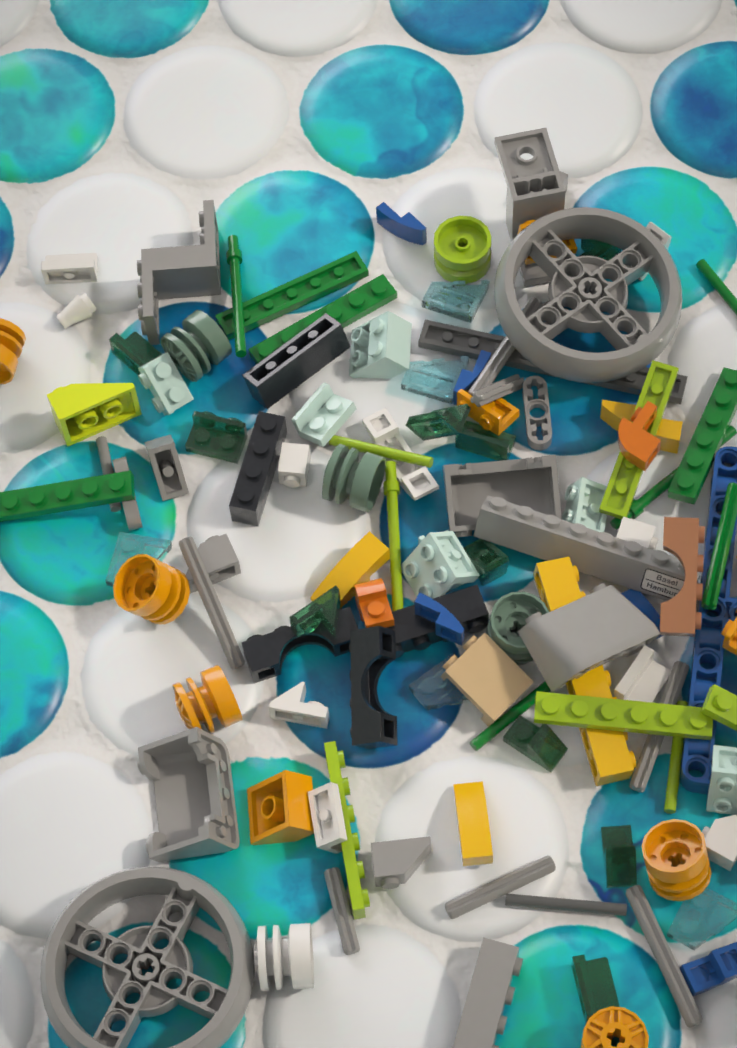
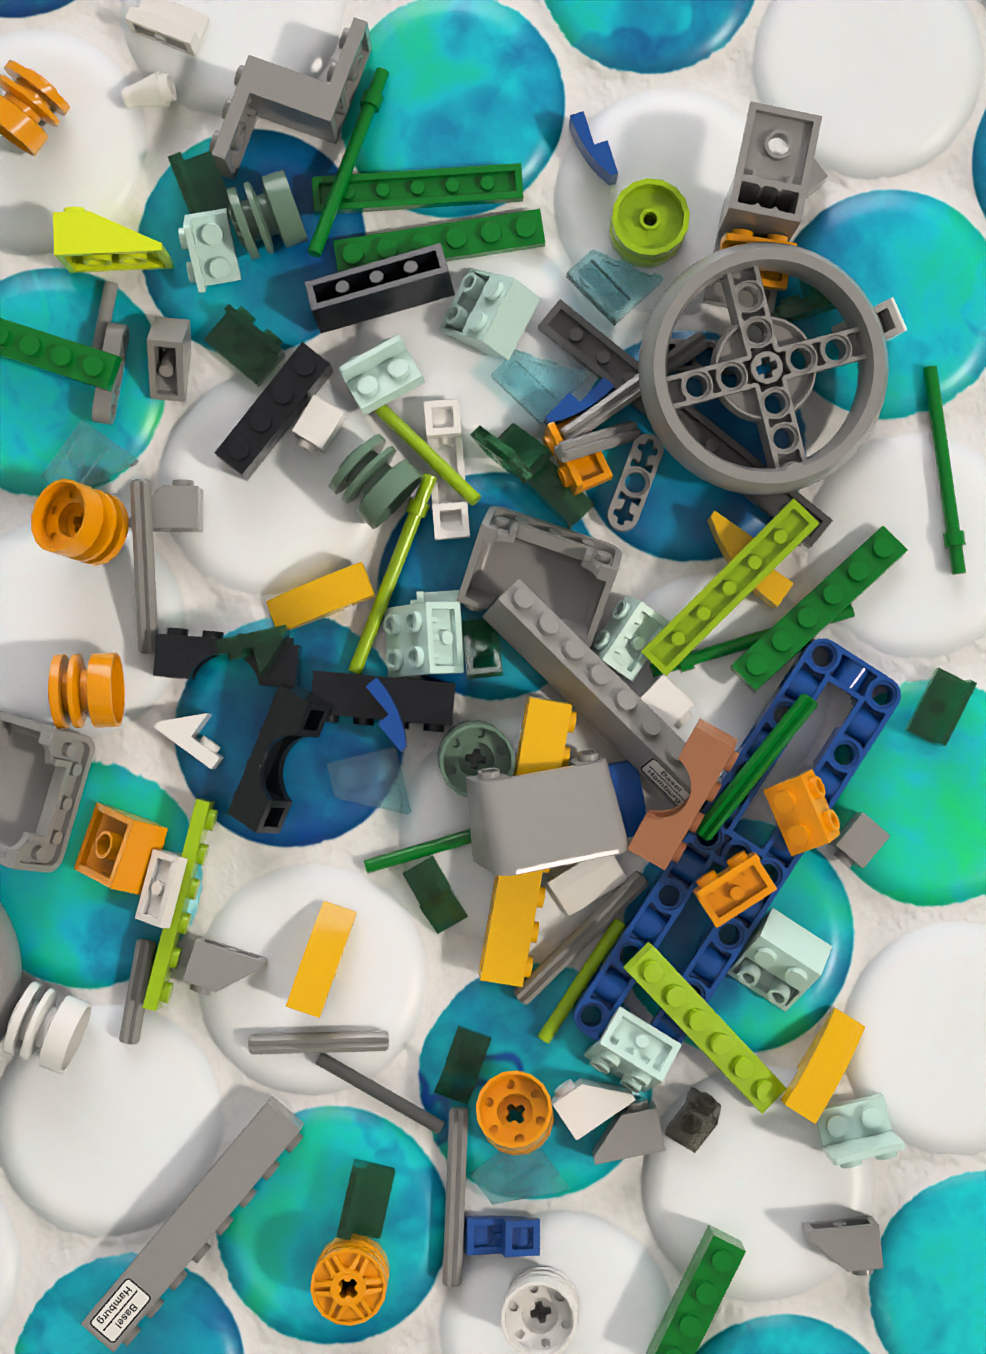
camera: 20 degrees right, 25 degrees up
orange brick [353,578,395,628] -> none
tan panel [440,633,534,727] -> none
lime plate [534,691,713,740] -> none
orange brick [618,401,661,471] -> none

